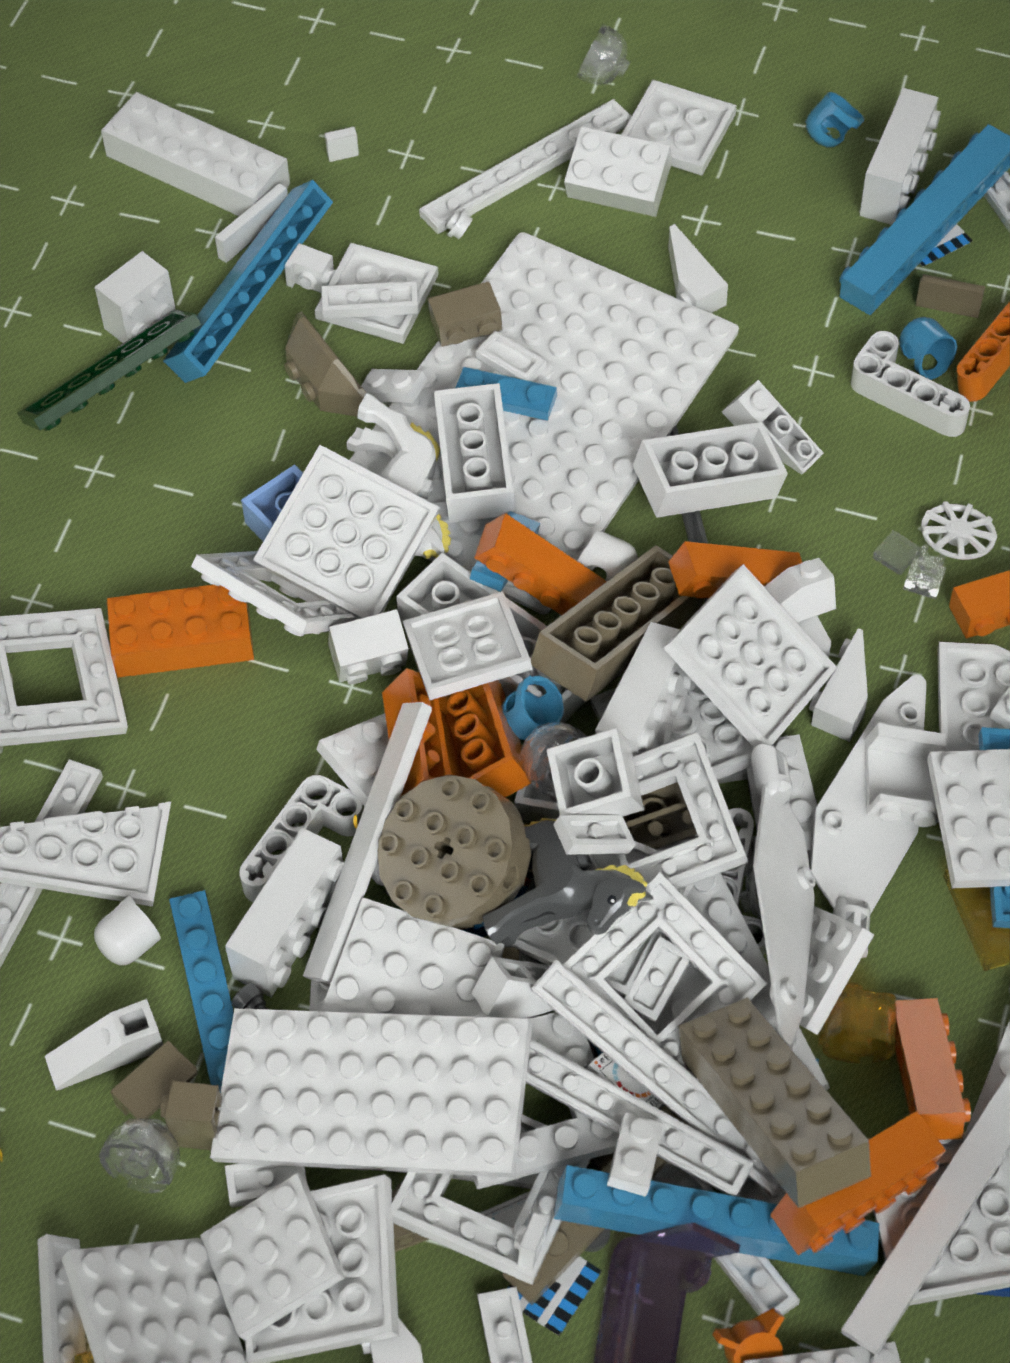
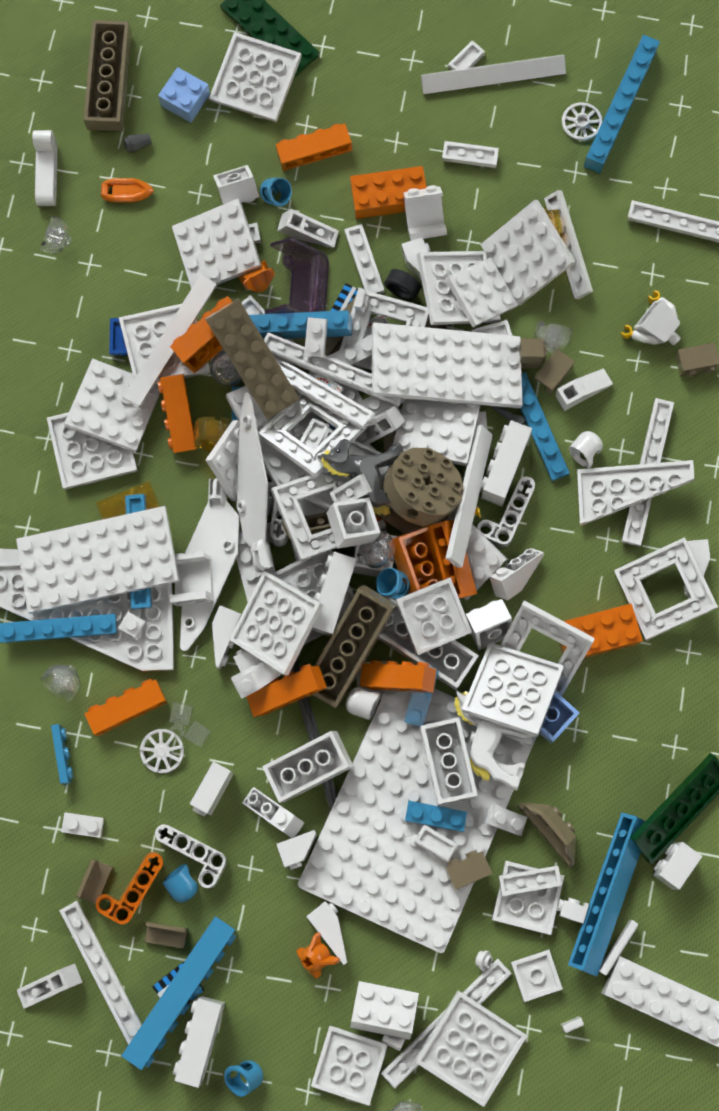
camera: 175 degrees right, 20 degrees up
none -> white brick [190,761,234,817]
none -> white slope [276,830,317,870]
none -> orange piece [296,932,340,979]
none -> black tyre [384,269,422,301]
none -> white plate [414,990,527,1107]
none -> white slope [489,548,544,600]
none -> white plate [511,949,562,1002]

